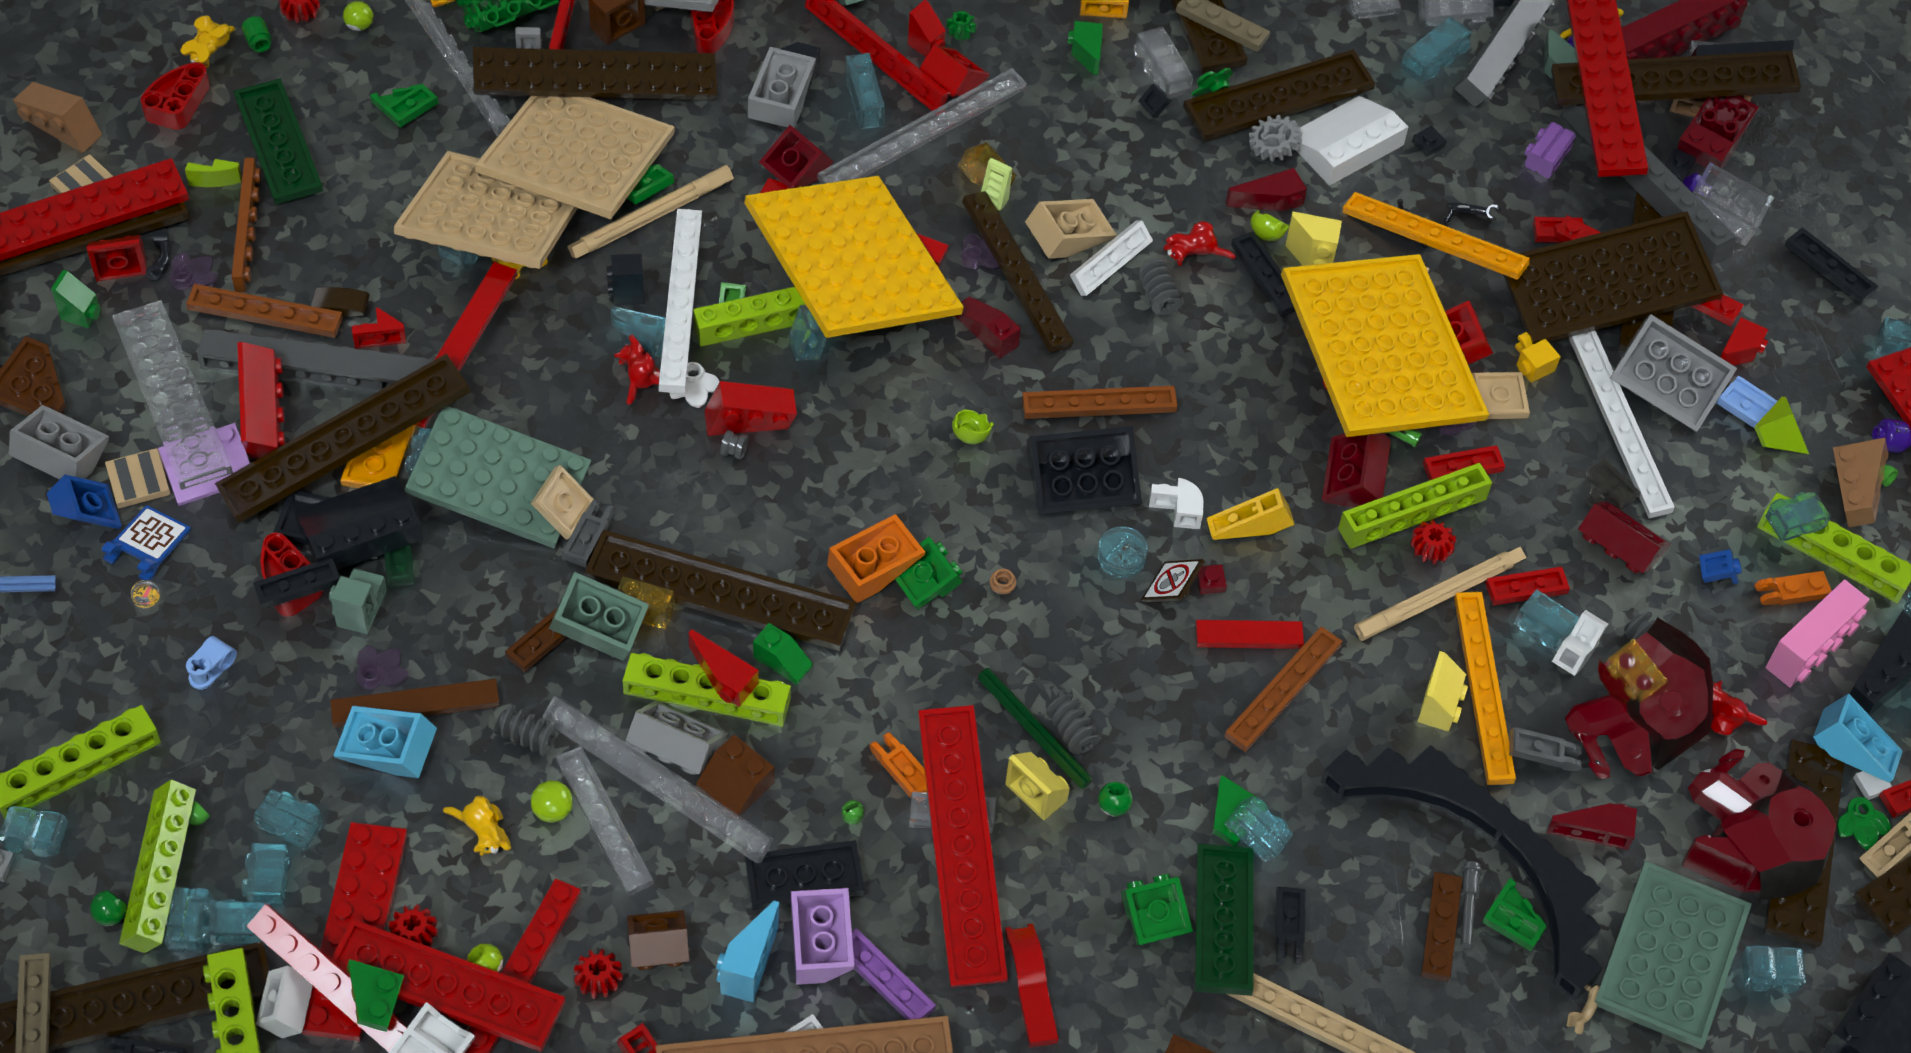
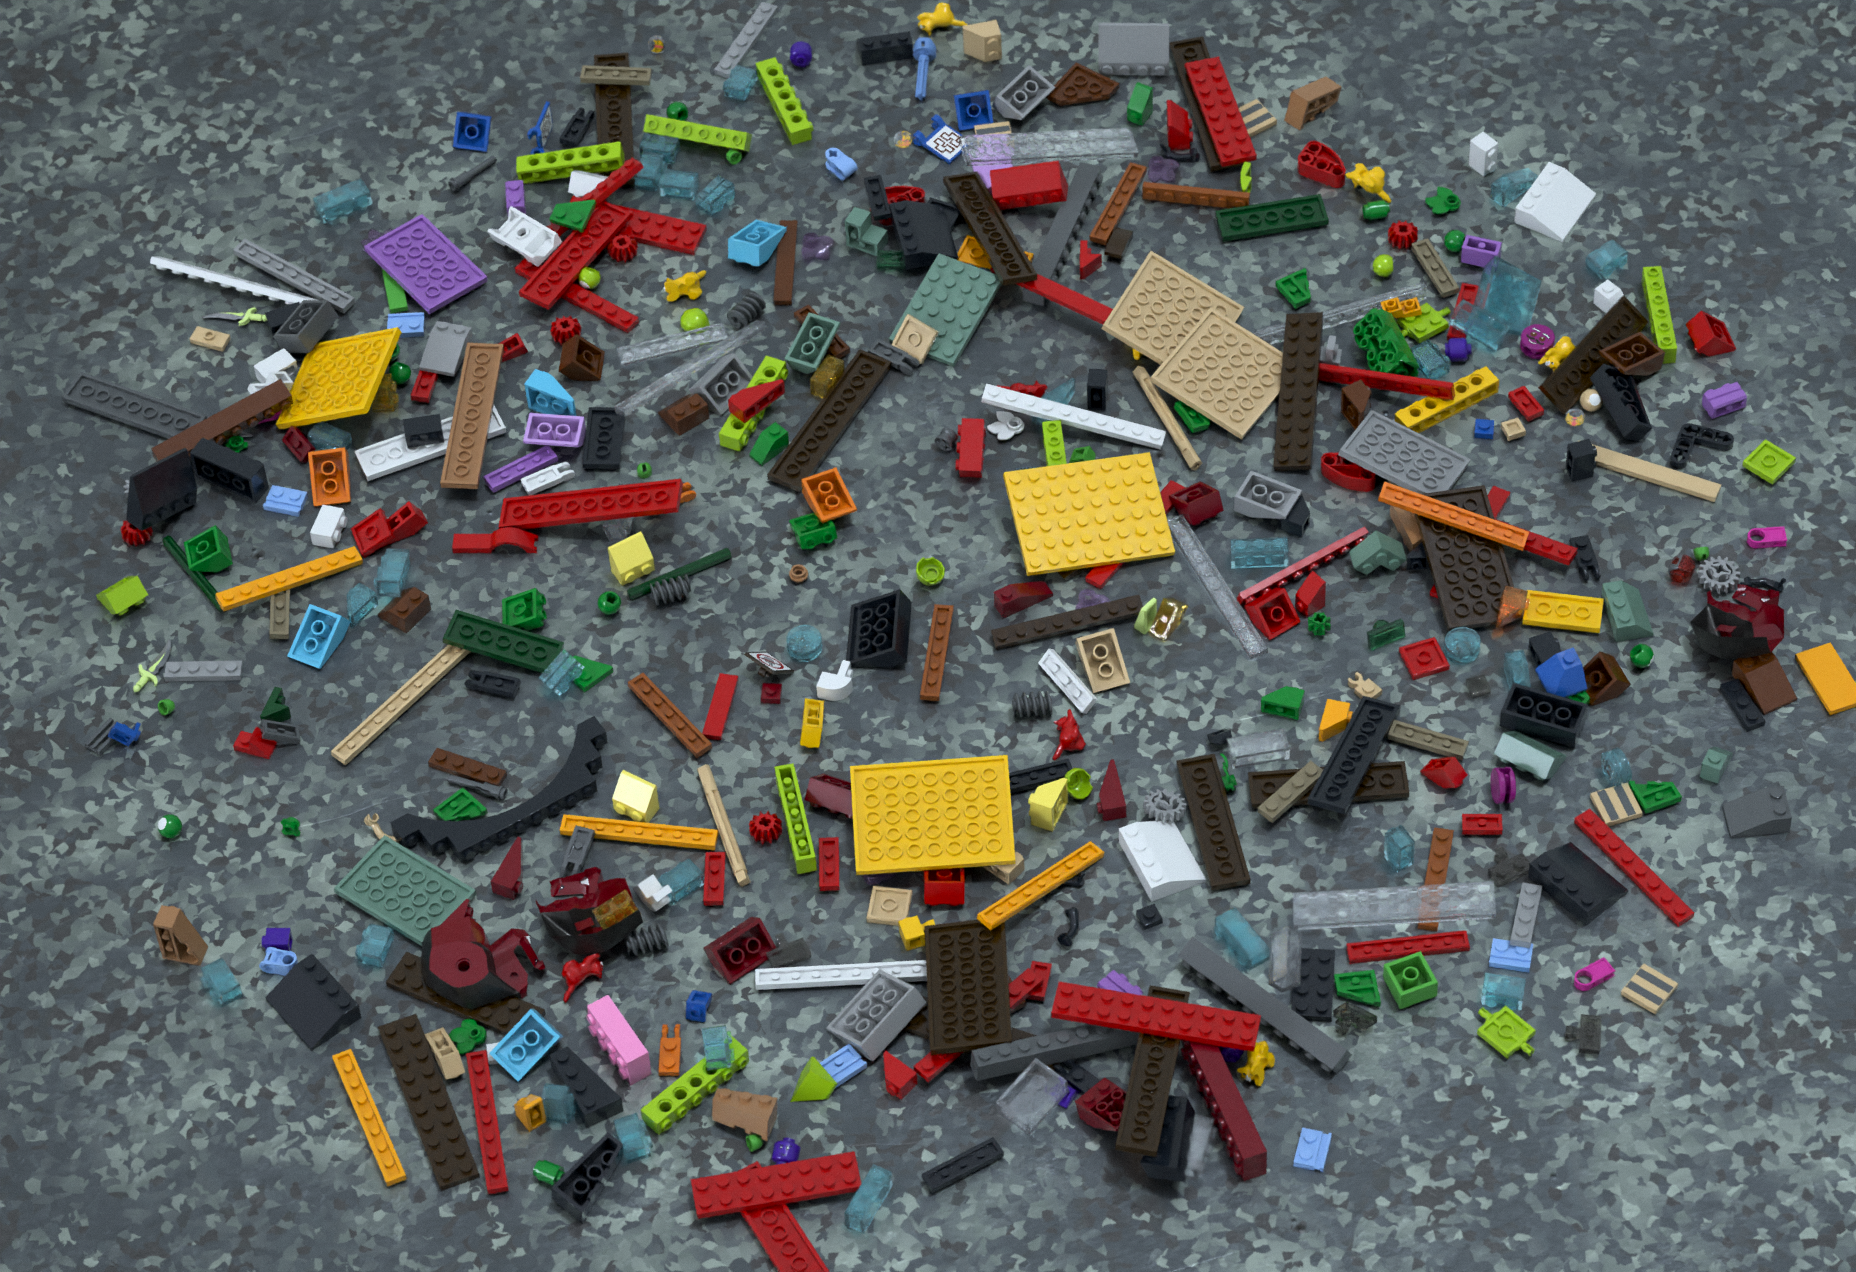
camera: 110 degrees right, 5 degrees down
none -> white hinge [521,462,575,495]

